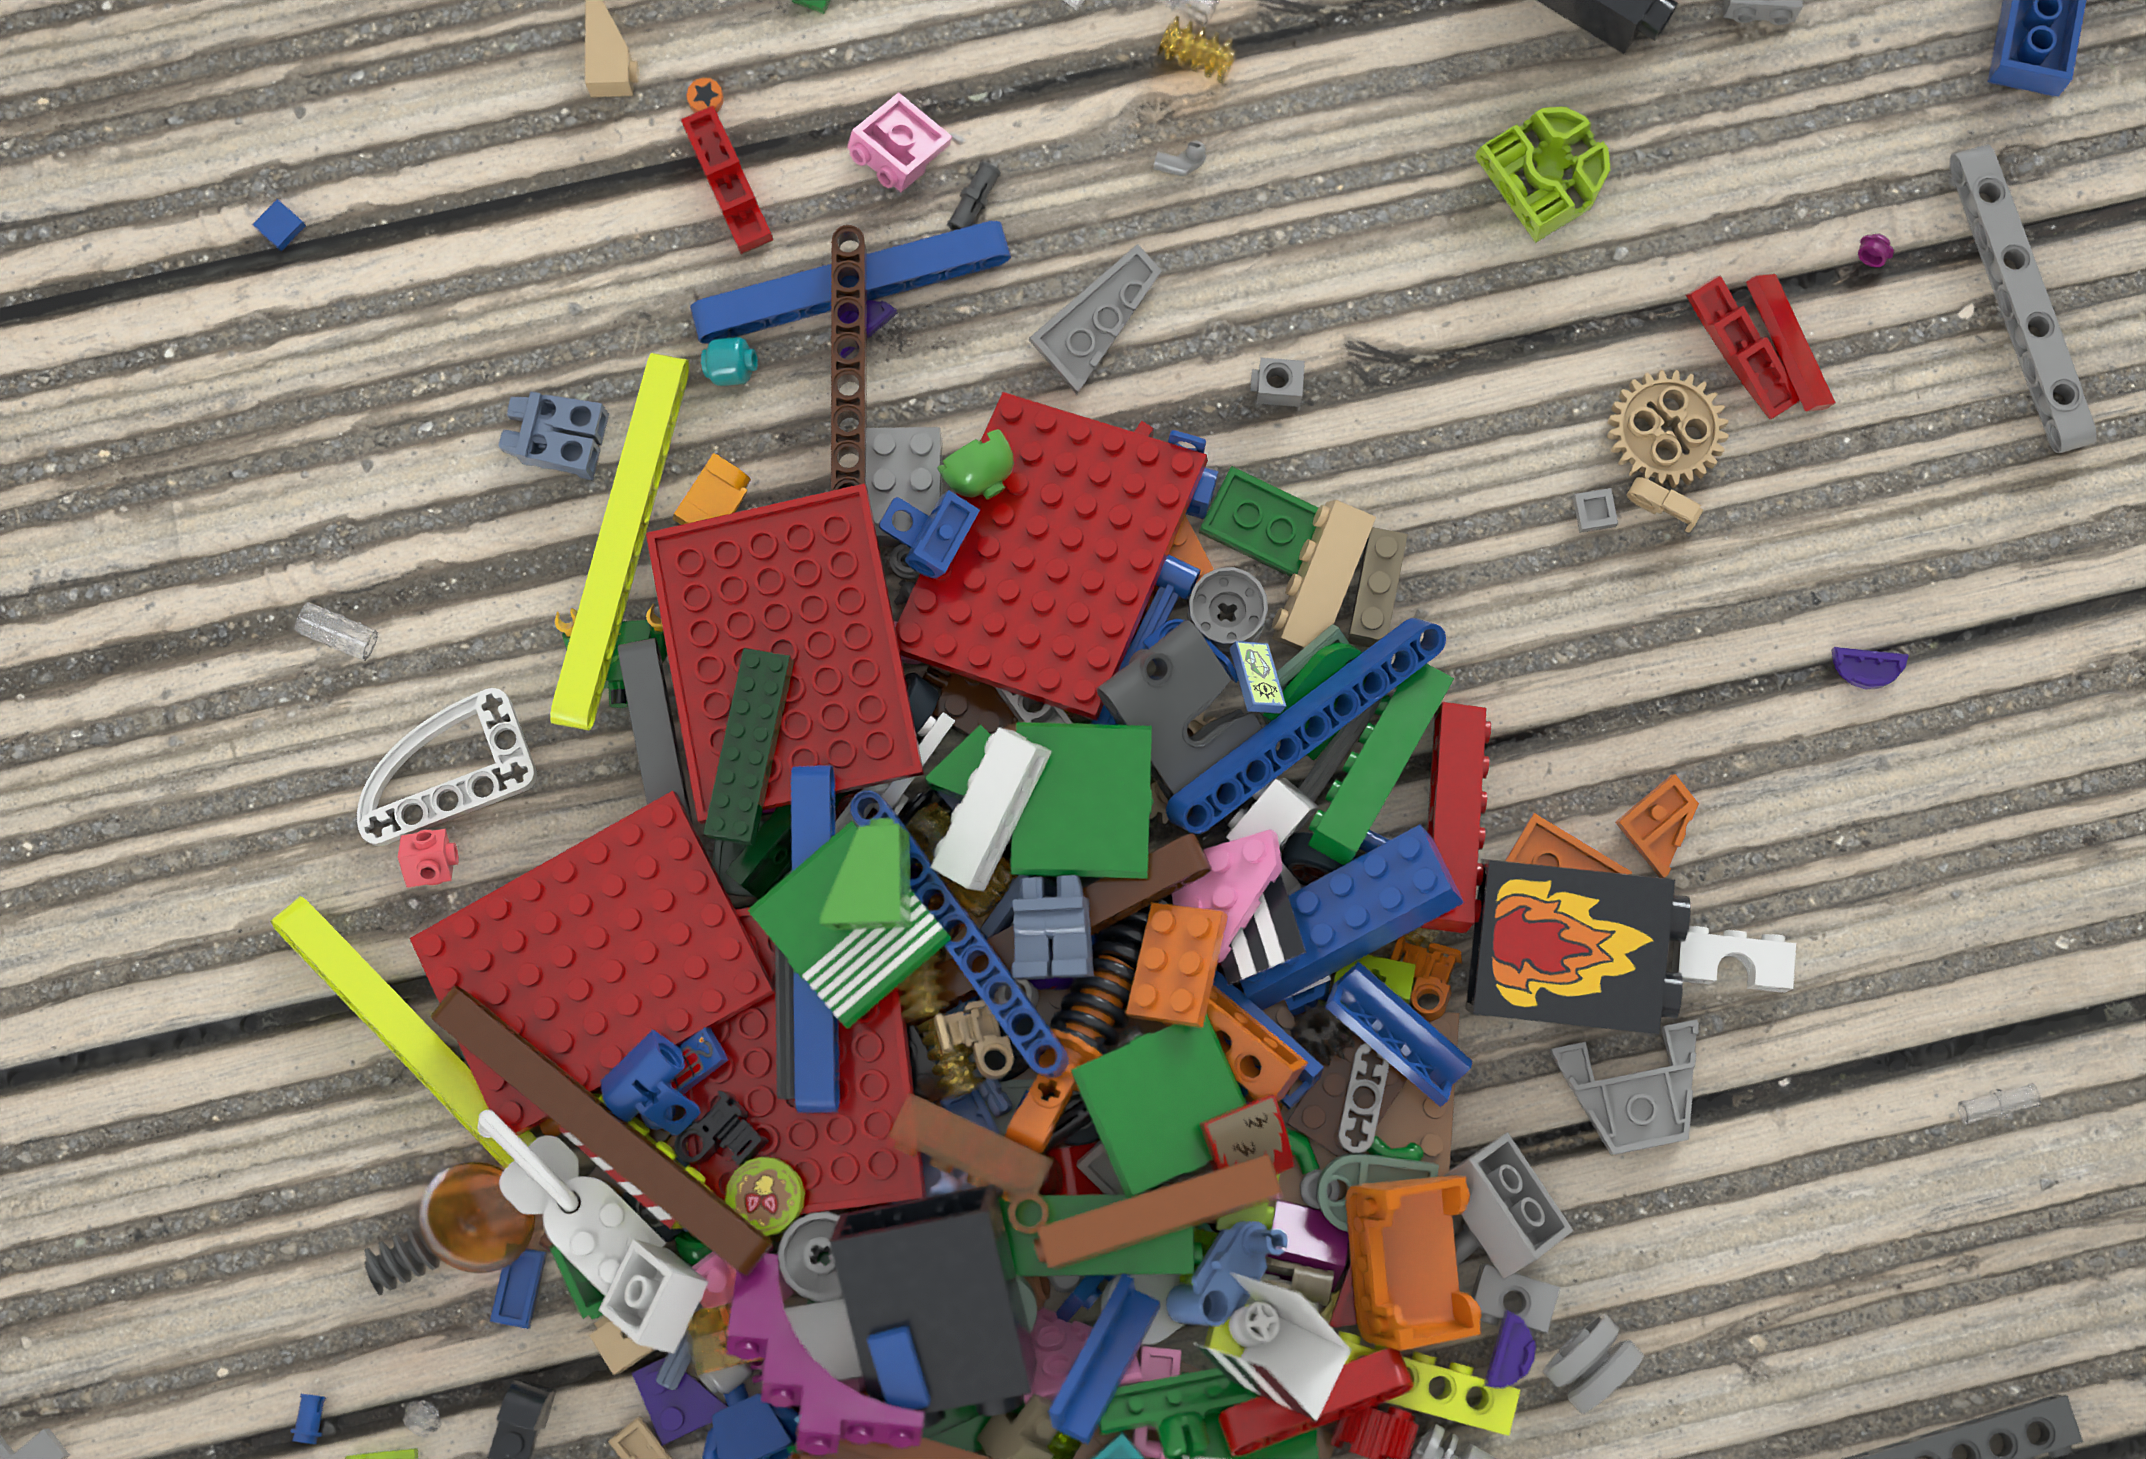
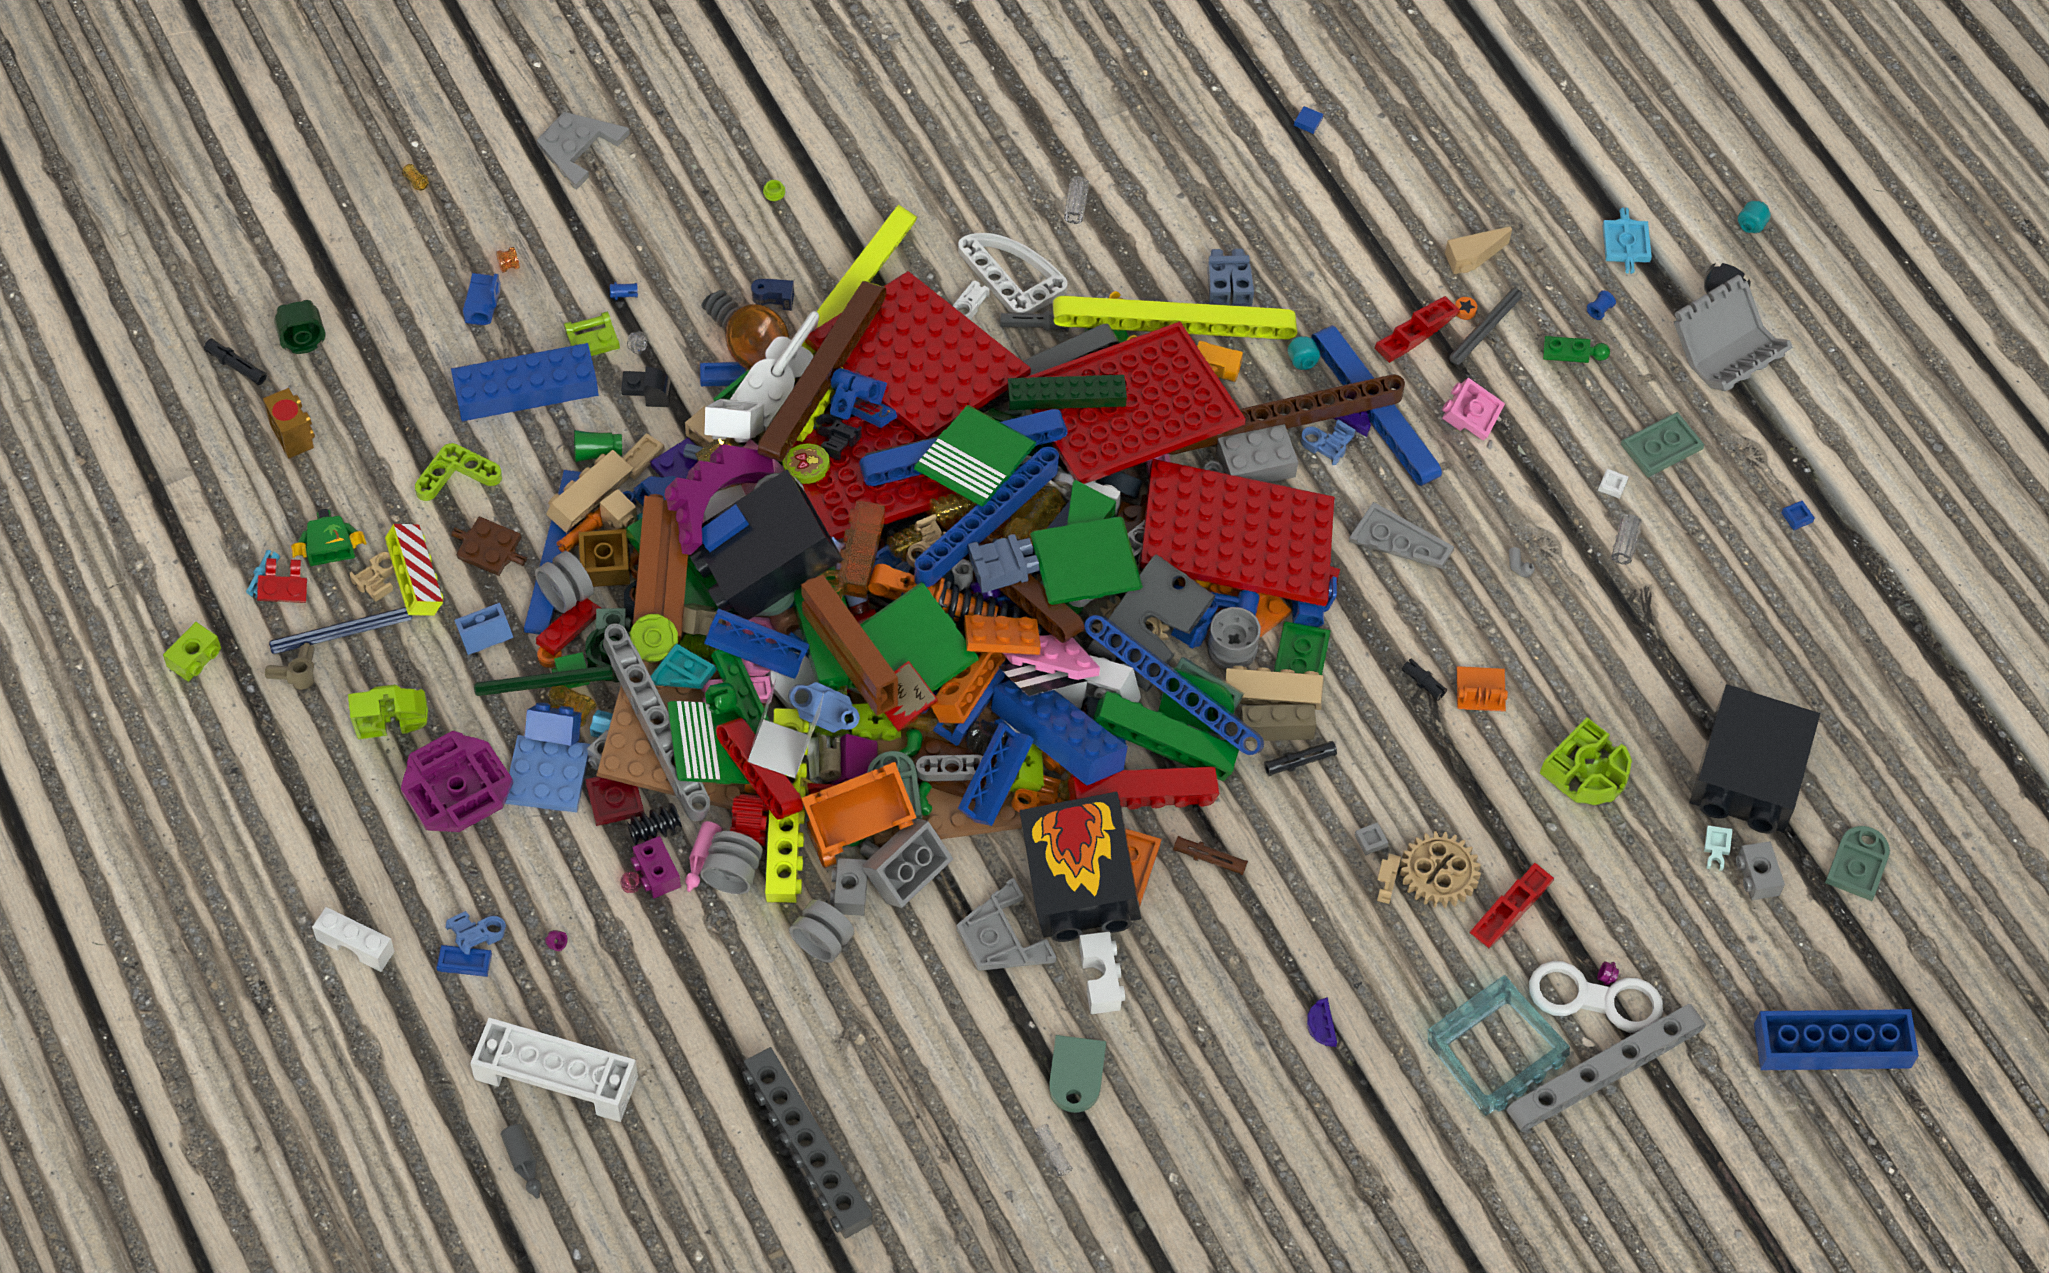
camera: 70 degrees right, 20 degrees down
coral brick [398,829,459,888] -> none
bright green slope [820,818,911,930] -> none
blue piece [879,490,980,578] -> none
white brick [930,727,1052,891] -> none
bright green cylinder [937,429,1014,500] -> none
dark grey pin [947,162,1001,231] -> none
clear yellow piece [1157,15,1238,84] -> none
tile [1229,641,1286,713] -> none
white wheel [1229,1302,1280,1347] -> none
light grey brick [1250,358,1305,407] -> none
dark purple tile [1483,1310,1536,1388] -> none
orange wing [1615,774,1699,878] -> none
red tile [1746,274,1836,412] -> none
none -> dark blue leg [751,279,795,311]
none -> lime plate [763,180,785,201]
none -> white piece [953,281,990,320]
none -> dark grey pin [1000,311,1069,332]
none -> sand green tile [1049,1035,1106,1113]
none -> reddish brown pin [1173,836,1248,875]
none -> black pin [1264,741,1337,776]
none -> medium blue piece [1301,419,1355,465]
none -> black pin [1402,658,1447,701]
none -> clear light blue windscreen [1428,975,1570,1116]
none -> dark grey axle [1449,287,1522,365]
none -> orange hinge [1457,666,1508,712]
none -> white bar [1529,961,1663,1033]
none -> light aqua plate [1704,826,1732,871]

